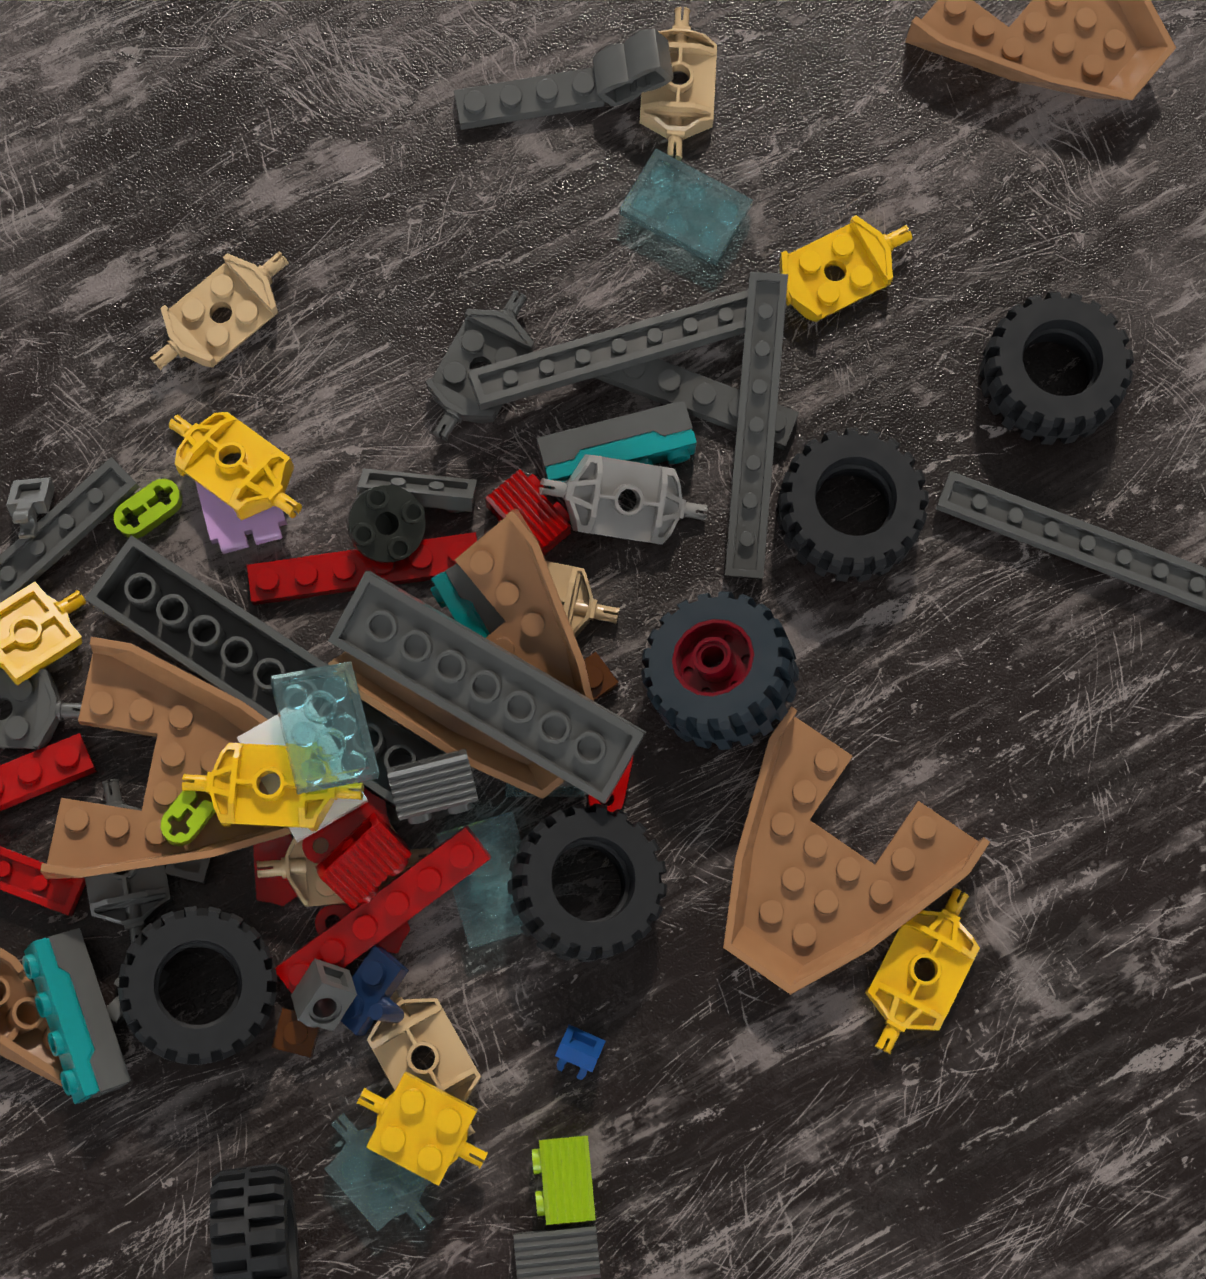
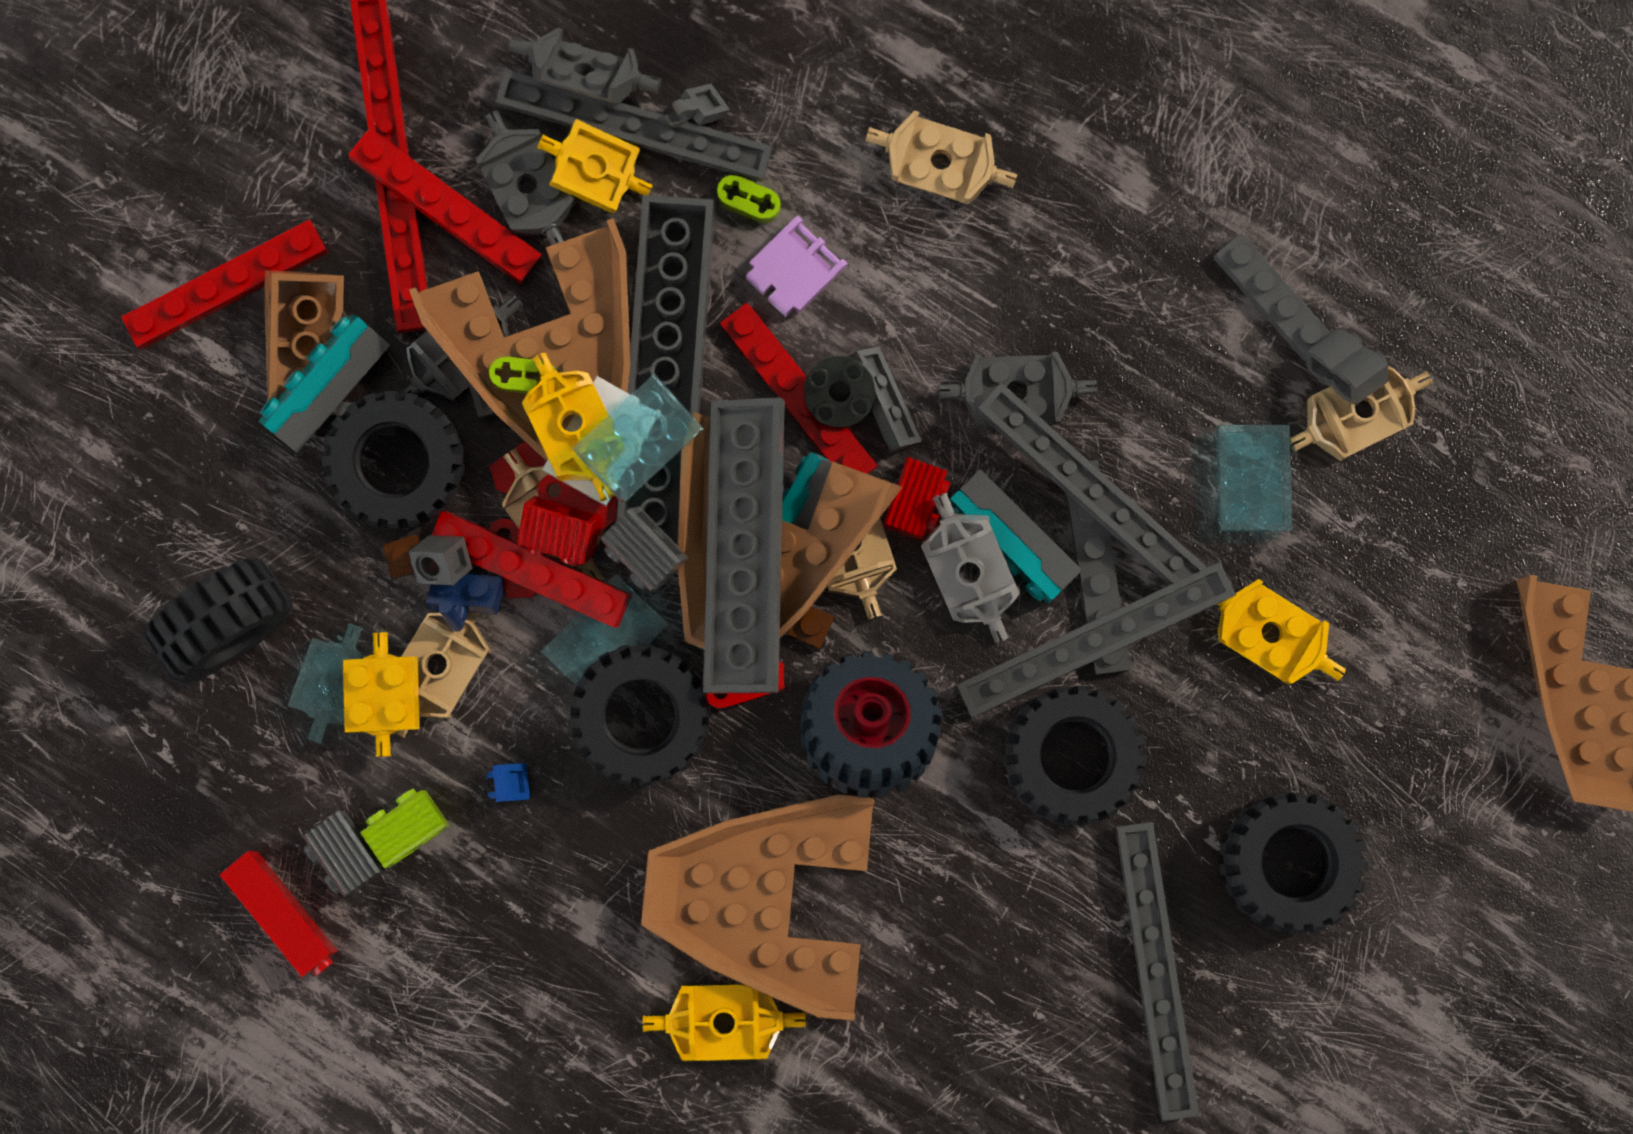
camera: 60 degrees right, 5 degrees up
yellow plate [169,412,302,520] -> none

